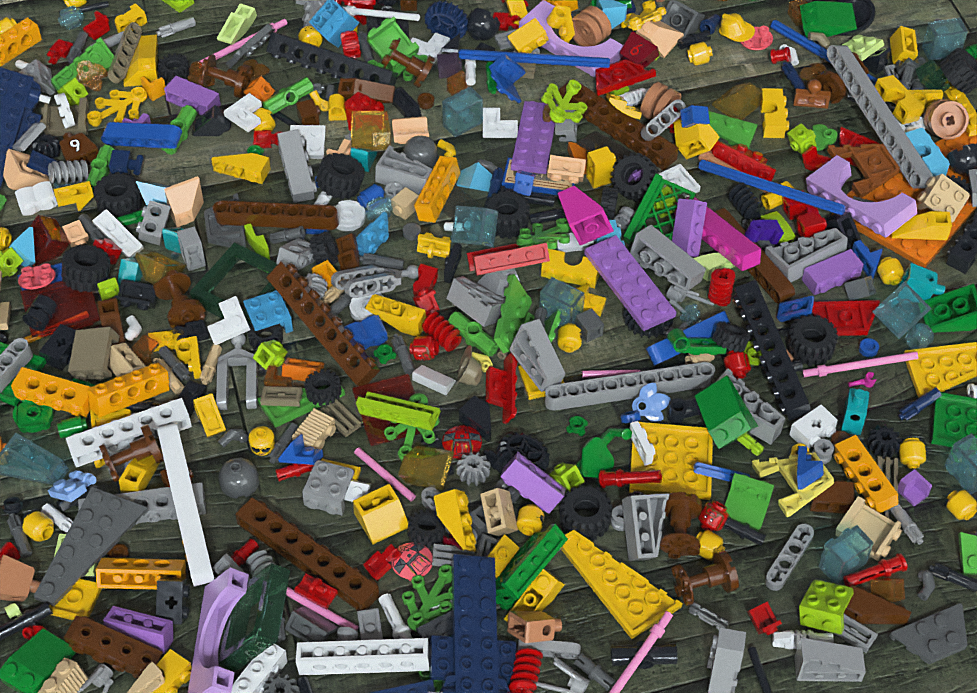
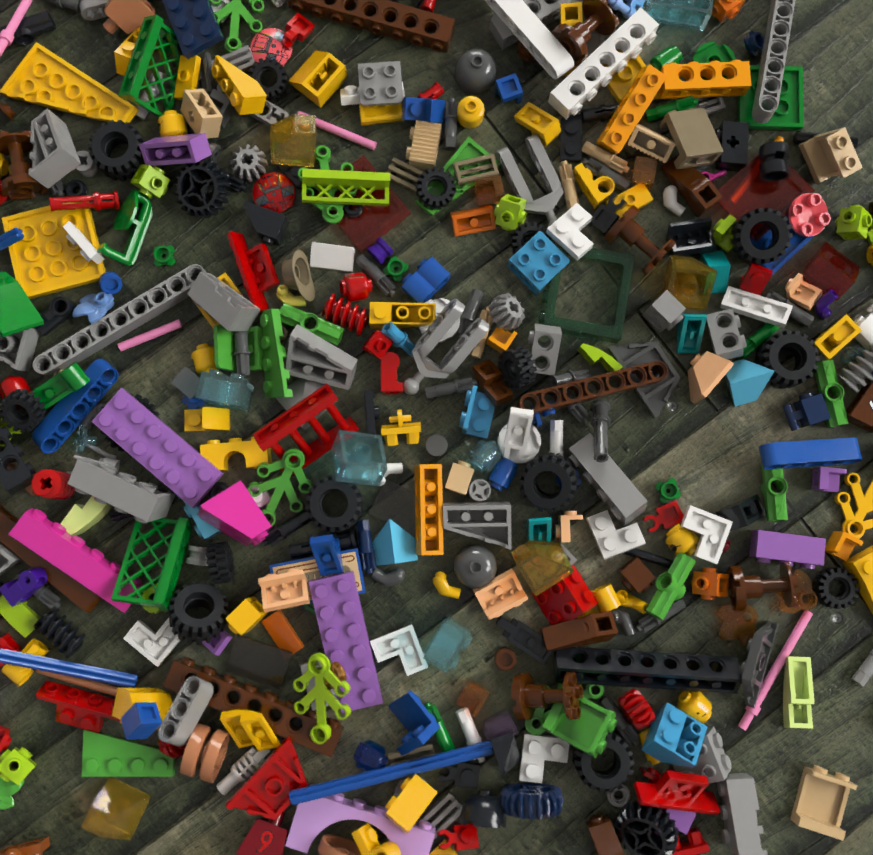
camera: 160 degrees right, 30 degrees up
medium azure slope [9,227,35,267] -> none
yellow slope [211,153,271,184] -> none
dark grey arm [218,429,248,448] -> none
reddish brown brick [266,262,380,387] -> none
white bar [343,6,420,21] -> none
medium lavender brick [672,199,707,257] -> none
yellow arch [760,88,789,138] -> none
none -> clear blue head [353,739,388,772]
none -> dark purple wheel [367,237,394,265]
none -> dark azure axle [382,322,416,356]
none -> blue panel [494,73,523,104]
none -> white hinge [503,407,534,461]
none -> dark grey pin [591,399,611,462]
none -> dark purple arm [816,289,838,319]

